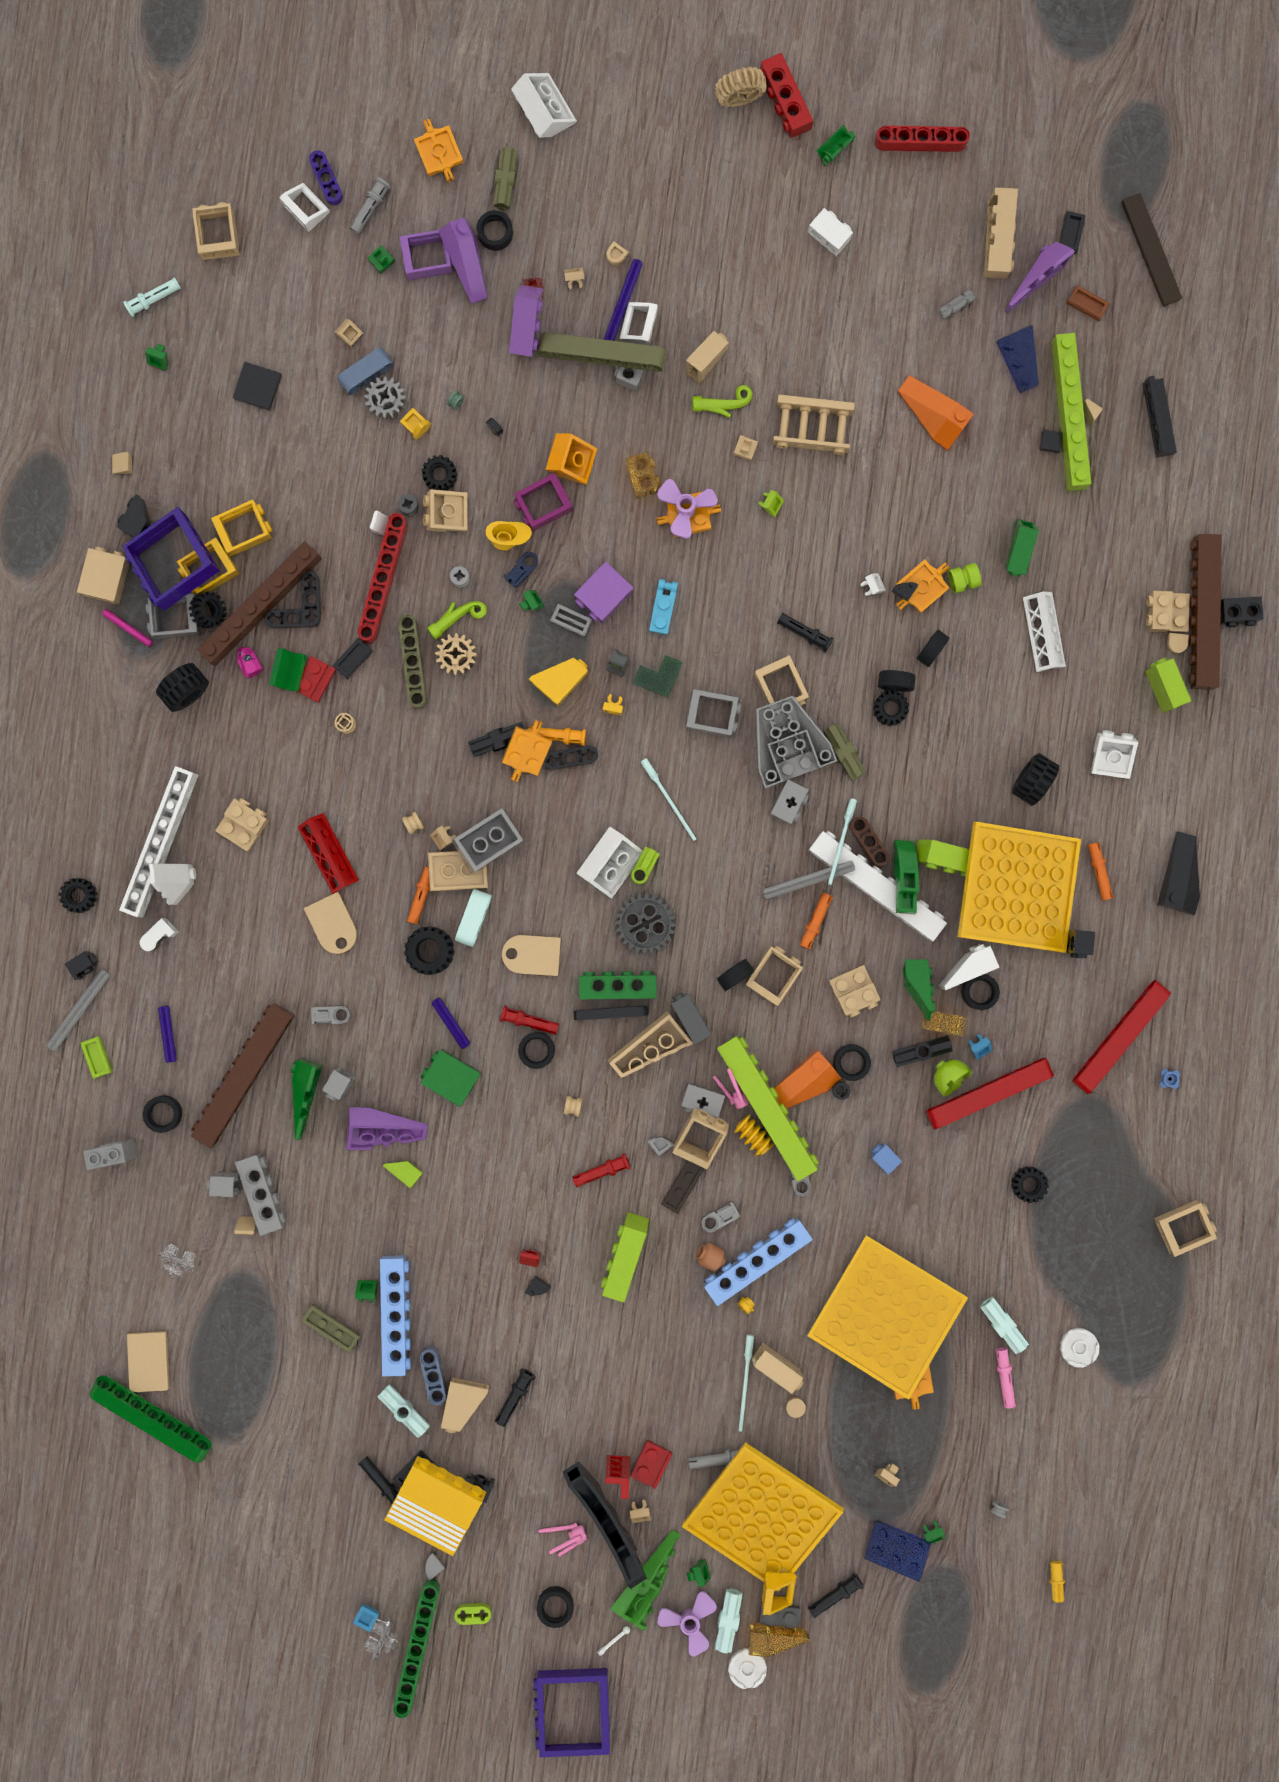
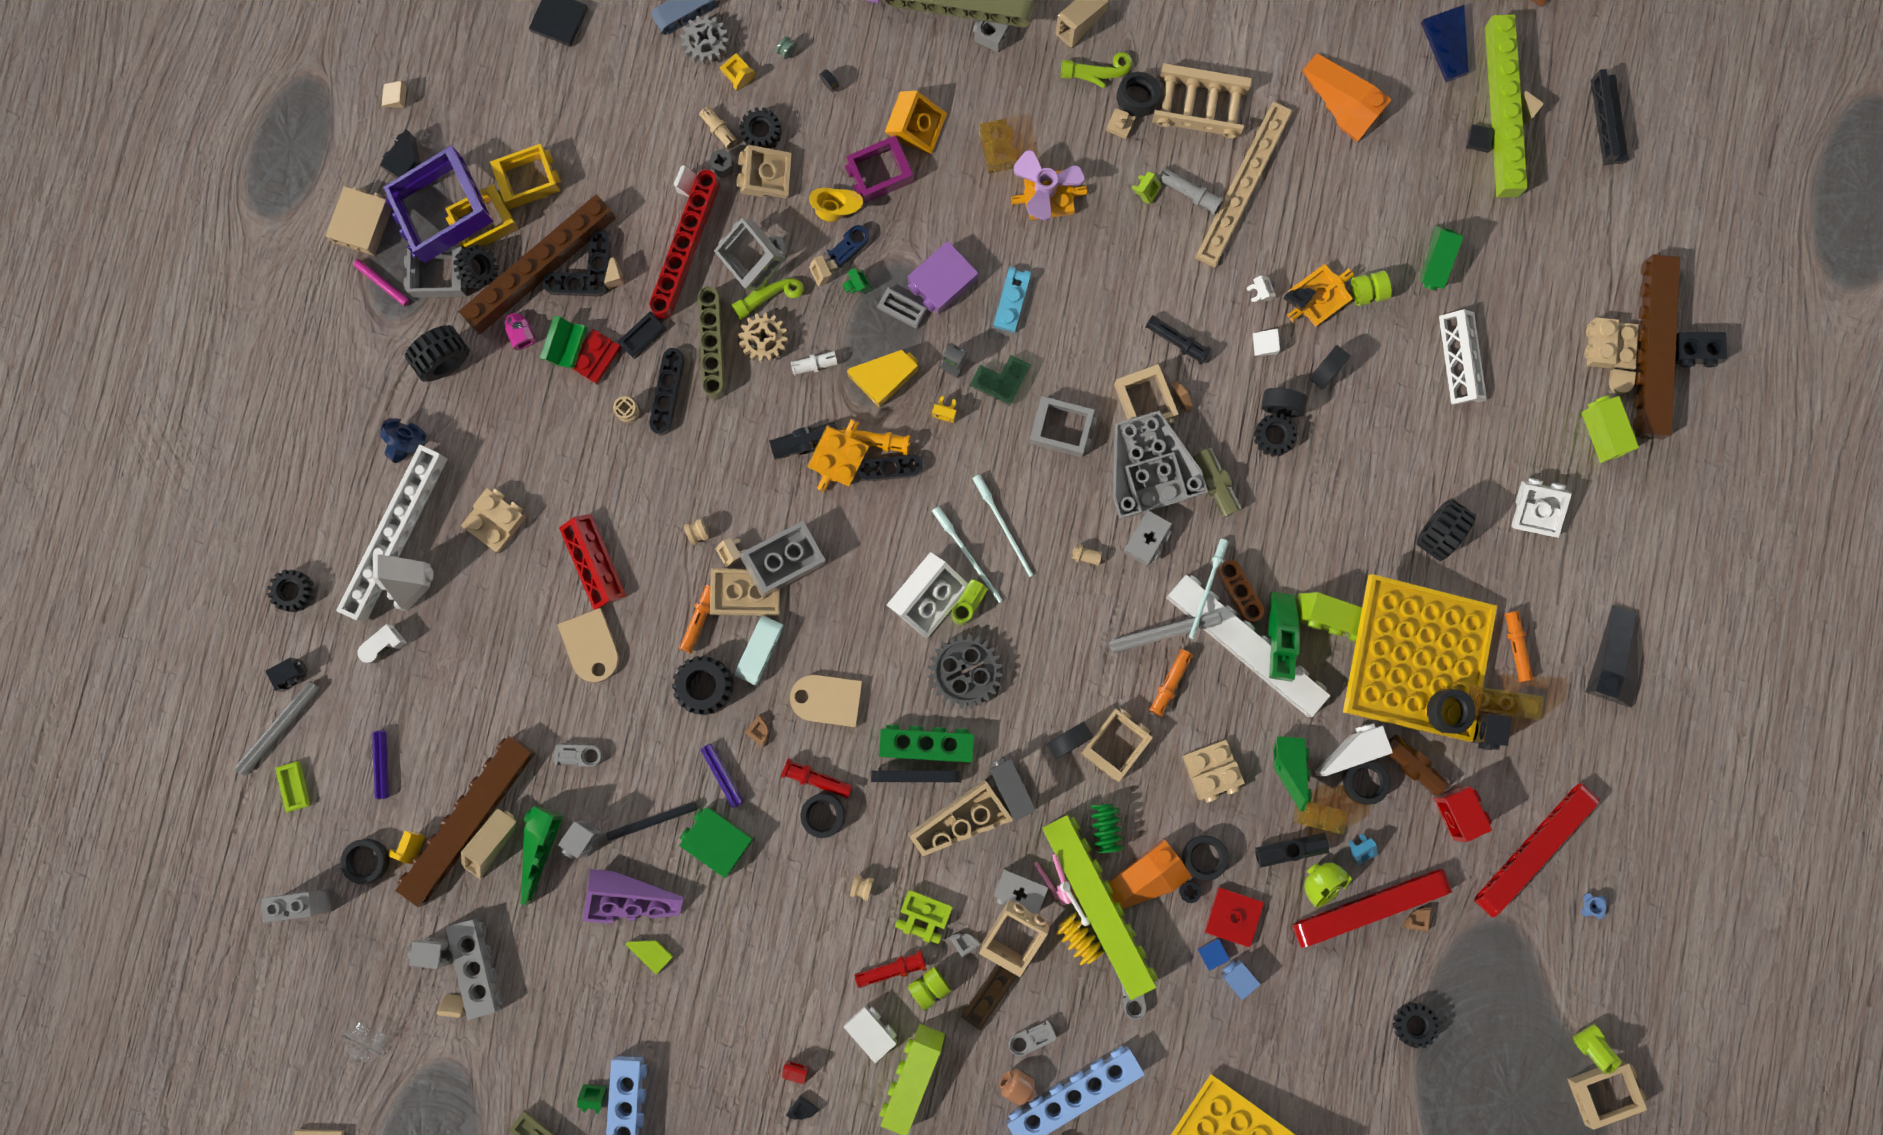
camera: 10 degrees right, 5 degrees down
none -> dark blue tile [379,418,427,463]
none -> yellow tile [388,831,426,864]
none -> tan slope [461,808,517,879]
none -> tan slope [604,257,625,289]
none -> black bar [606,801,698,841]
none -> black beam [649,348,684,436]
none -> tan pin [699,106,738,149]
none -> light grey window [714,218,785,291]
none -> medium nougat tile [745,715,768,747]
none -> white pin [791,351,838,376]
none -> tan tile [809,255,838,287]
none -> white brick [844,1005,897,1063]
none -> lime plate [895,889,953,944]
none -> lime wheel [907,966,952,1011]
none -> light aqua piece [932,506,1003,603]
none -> white hinge [1060,882,1090,926]
none -> tan pin [1071,544,1102,566]
none -> green piece [1090,804,1124,853]
none -> black tyre [1116,71,1161,117]
none -> light grey pin [1158,167,1224,216]
none -> medium nougat tile [1170,381,1194,412]
none -> tan tile [1195,101,1293,268]
none -> blue tile [1197,938,1230,971]
none -> red plate [1204,887,1264,948]
none -> white slope [1253,329,1280,356]
none -> reddish brown piece [1388,734,1450,797]
none -> medium nougat tile [1403,907,1432,932]
none -> black tyre [1427,689,1476,734]
none -> red brick [1433,786,1493,842]
none -> clear yellow slope [1469,686,1544,721]
none -> lime piece [1573,1024,1622,1074]

